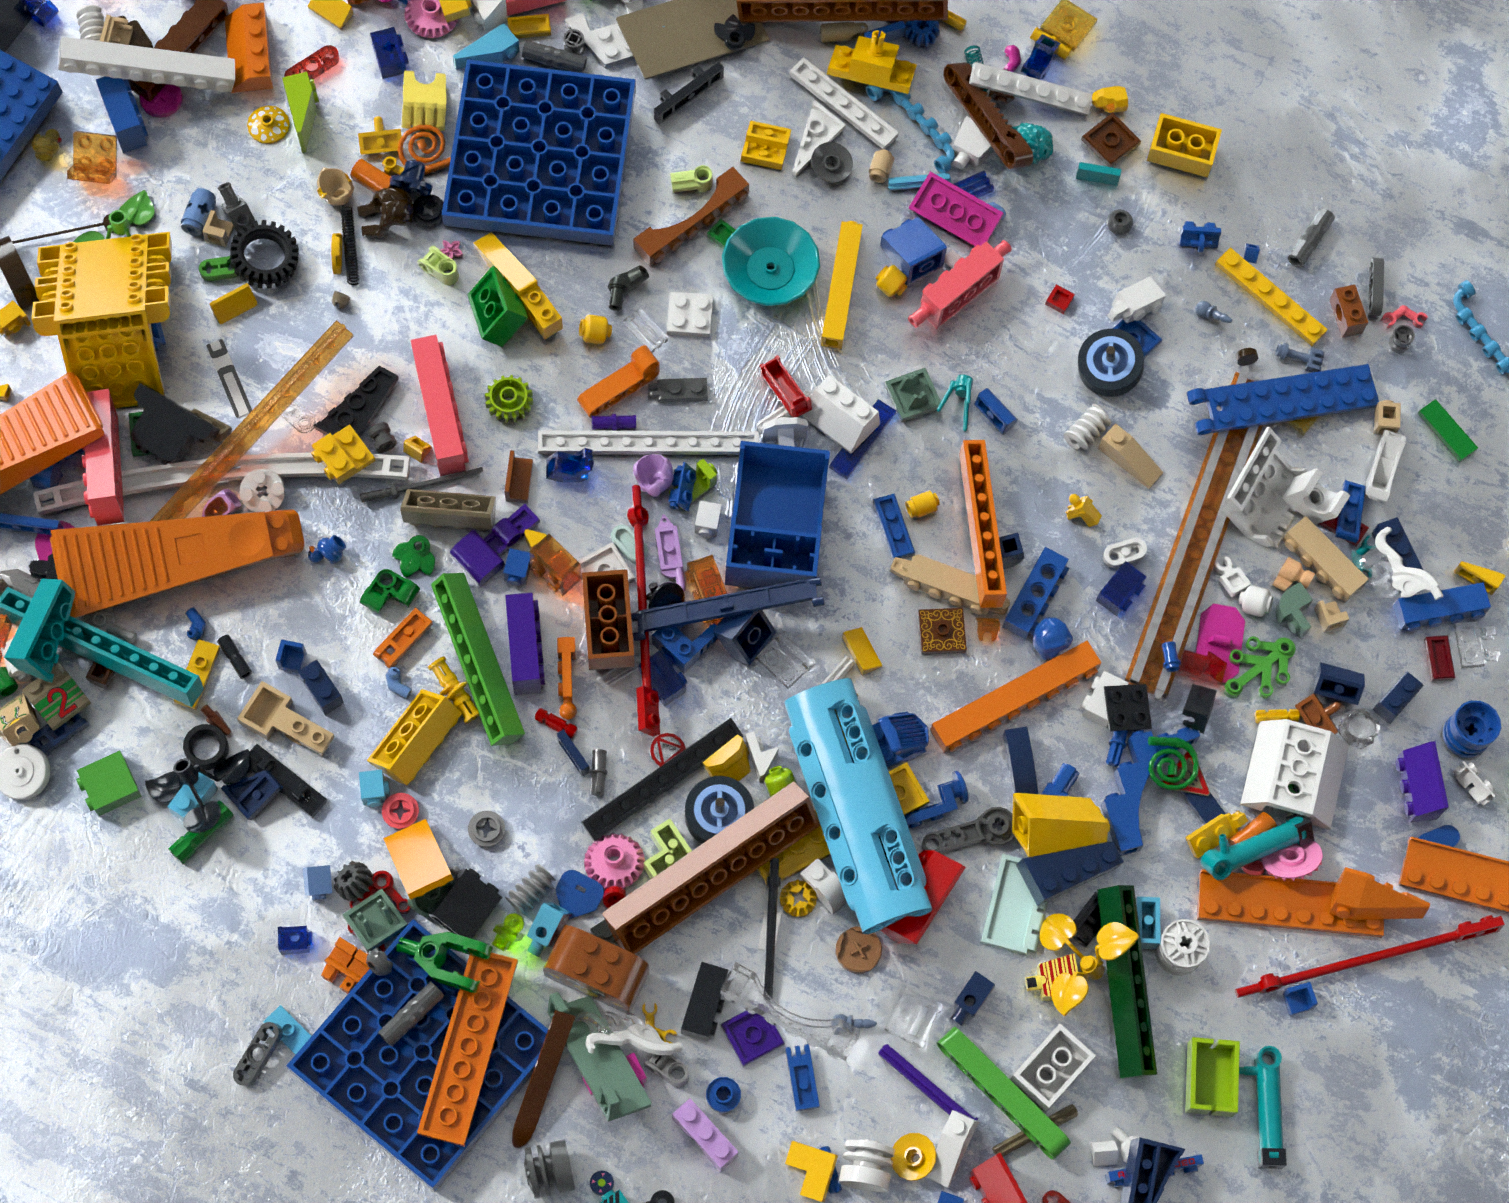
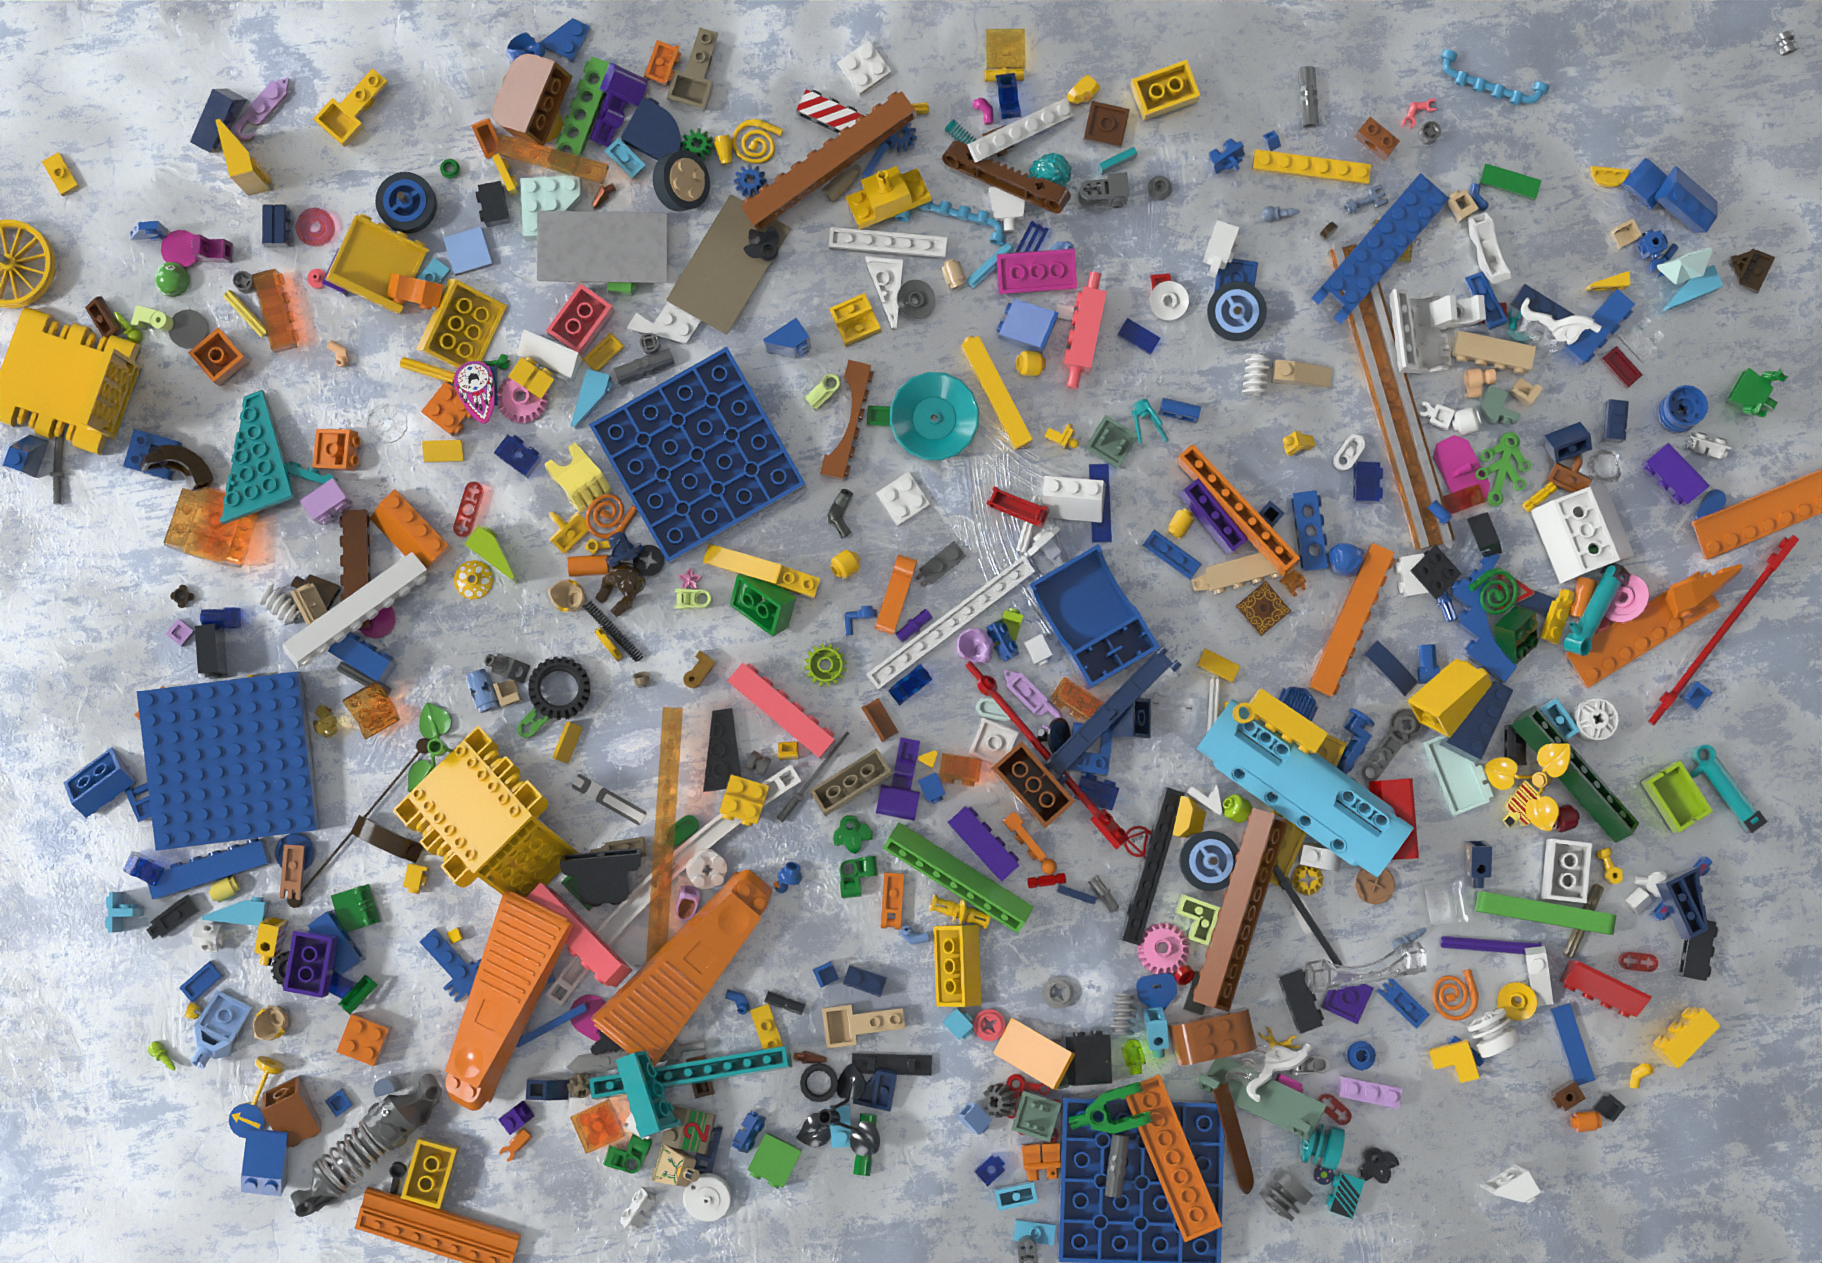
camera: 35 degrees left, 15 degrees up
dark grey plate [366,948,393,976] -> none
black hinge [654,61,724,125] -> none
dark grey beam [1368,257,1384,316] -> none
none -> dark grey axle [337,662,392,697]
none -> green tile [663,815,699,847]
none -> pearl gold leg [683,650,716,688]
none -> blue hinge [732,1110,766,1153]
none -> blue slope [763,318,811,359]
none -> blue plate [844,606,877,636]
none -> medium azure brick [994,1181,1038,1211]
none -> yellow piece [1045,423,1079,449]
none -> dark grey brick [1078,172,1129,208]
none -> clear blue tile [1117,318,1161,355]
none -> white dish [1149,281,1189,320]
none -> dark purple brick [1178,478,1248,555]
none -> yellow hinge [1232,688,1328,755]
none -> teal wheel [1300,1123,1345,1170]
none -> clear red beam [1317,1093,1352,1125]
none -> orange piece [1432,969,1479,1021]
none -> blue arm [1469,183,1489,211]
none -> dark green slope [1494,606,1539,664]
none -> dark red head [1553,804,1580,833]
none -> yellow leg [1595,847,1623,884]

